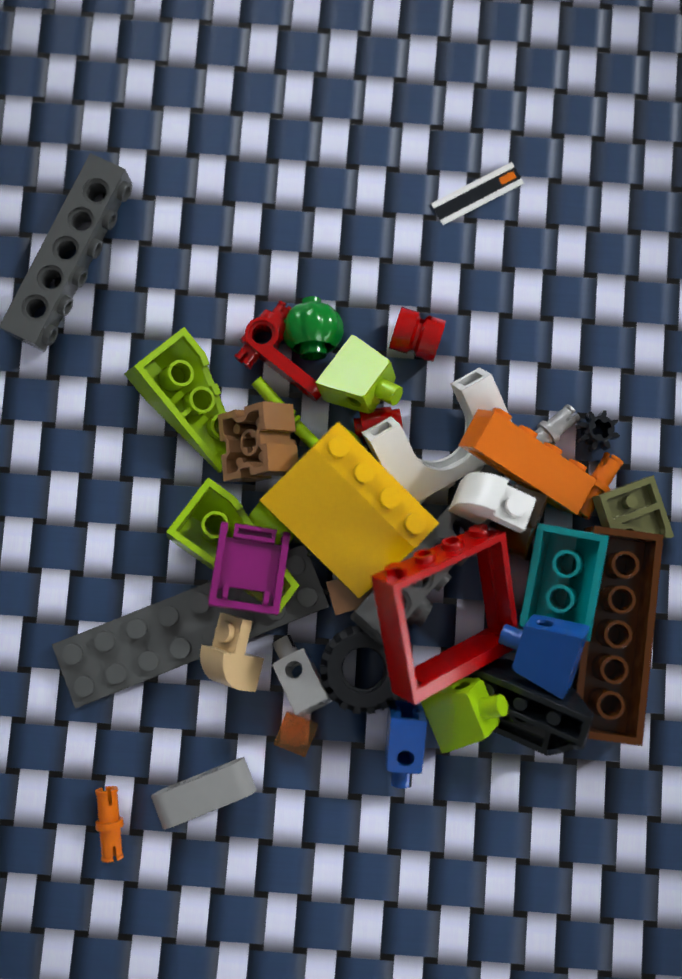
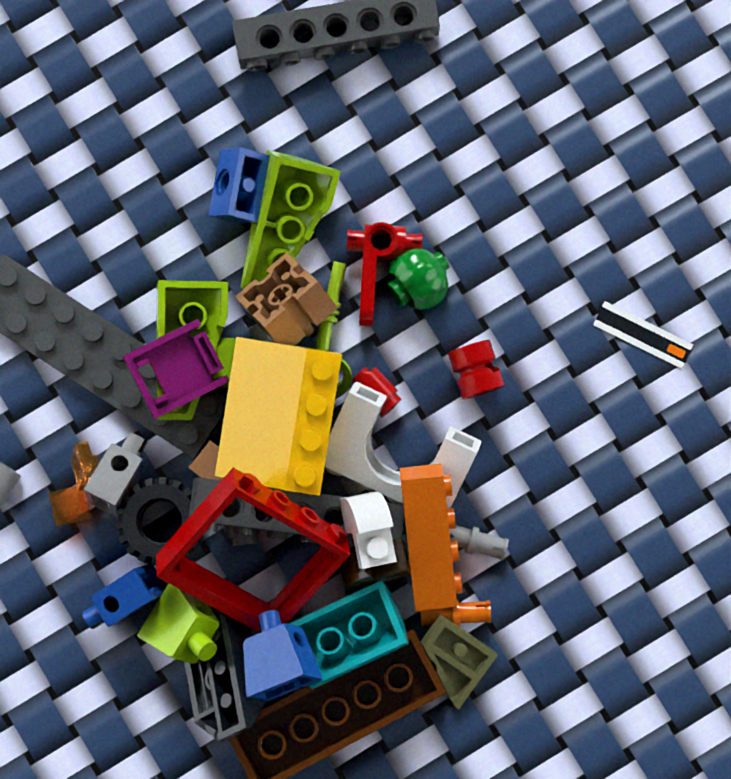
camera: 55 degrees right, 0 degrees up
tan brick [200,612,264,692] -> none
torso [315,334,403,414] -> none
black gear [576,410,620,452] -> none
none -> clear orange plate [70,442,99,491]
none -> blue brick [208,147,270,224]

